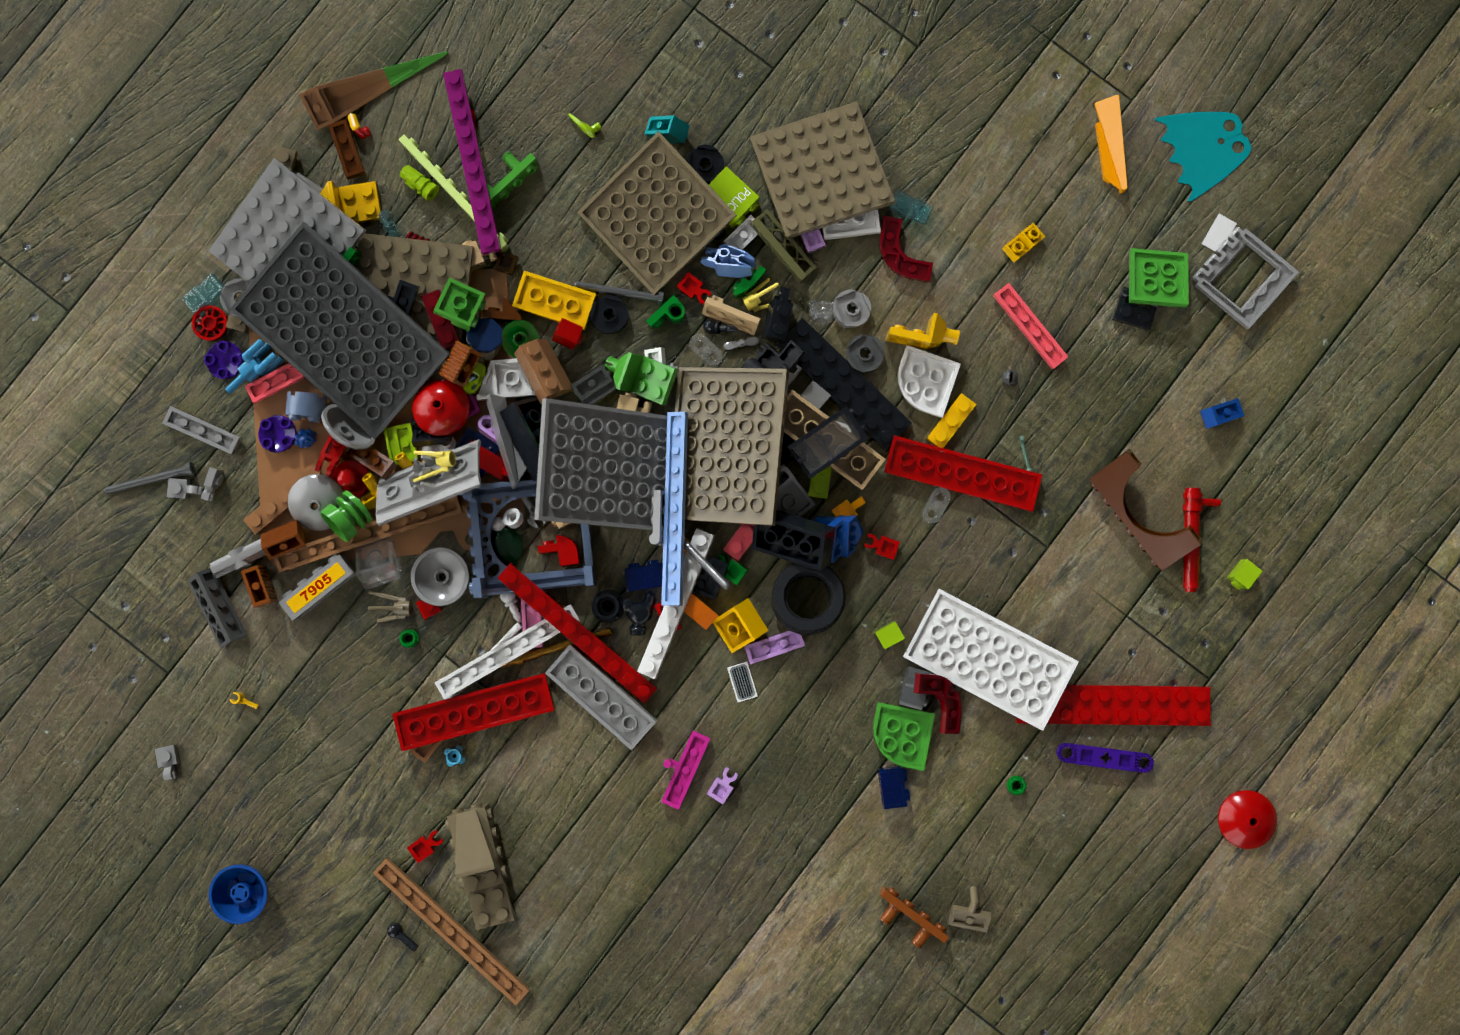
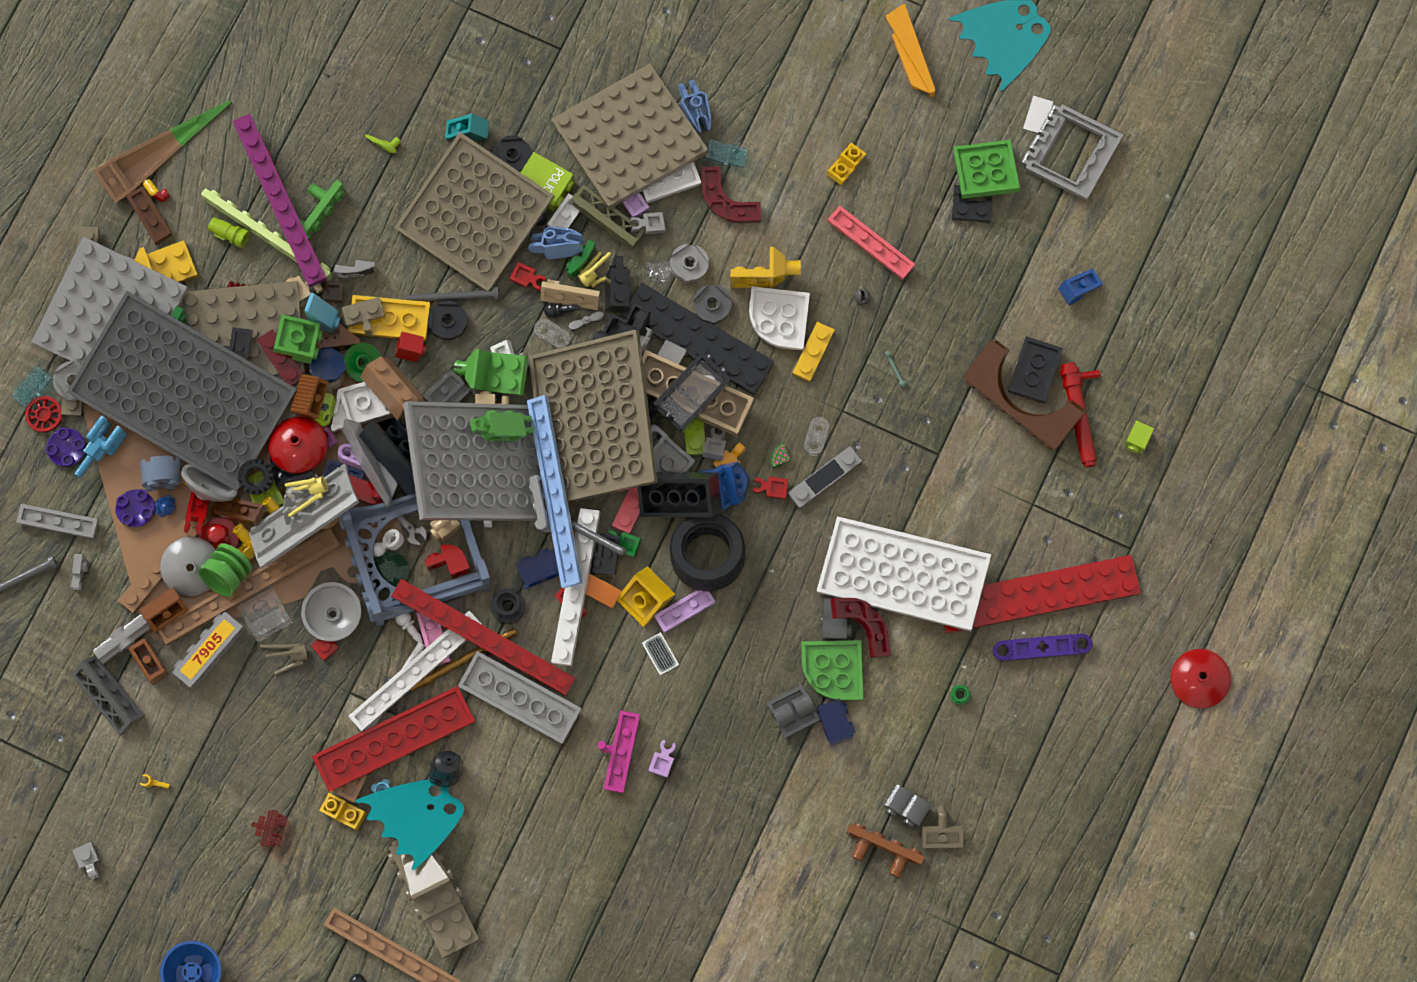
camera: 15 degrees left, 10 degrees down
light grey plate [167,478,203,499] -> none
coral plate [245,363,306,404] -> none
clear light blue bar [378,210,398,237] -> none
green plate [399,629,419,648] -> none
red plate [407,830,444,863] -> none
black animal [621,591,657,636] -> none
green plate [646,295,686,330] -> none
lime panel [874,621,905,649] -> none
red plate [883,435,1042,512] -> none
none -> black tyre [237,459,274,495]
none -> clear red hips [251,809,287,847]
none -> medium azure slope [304,293,341,334]
none -> yellow slope [319,793,367,831]
none -> light grey slope [334,260,377,278]
none -> dark tan plate [342,297,385,336]
none -> teal piece [355,779,464,870]
none -> black helmet [429,751,463,788]
none -> bright green hinge [470,410,534,441]
none -> light grey plate [630,212,665,234]
none -> medium blue hinge [678,80,711,135]
none -> light grey plate [702,427,726,461]
none -> dark grey plate [766,685,820,739]
none -> green tile [771,442,791,469]
none -> light grey plate [788,446,862,509]
none -> dark grey brick [884,784,932,828]
none -> black plate [1008,336,1063,404]

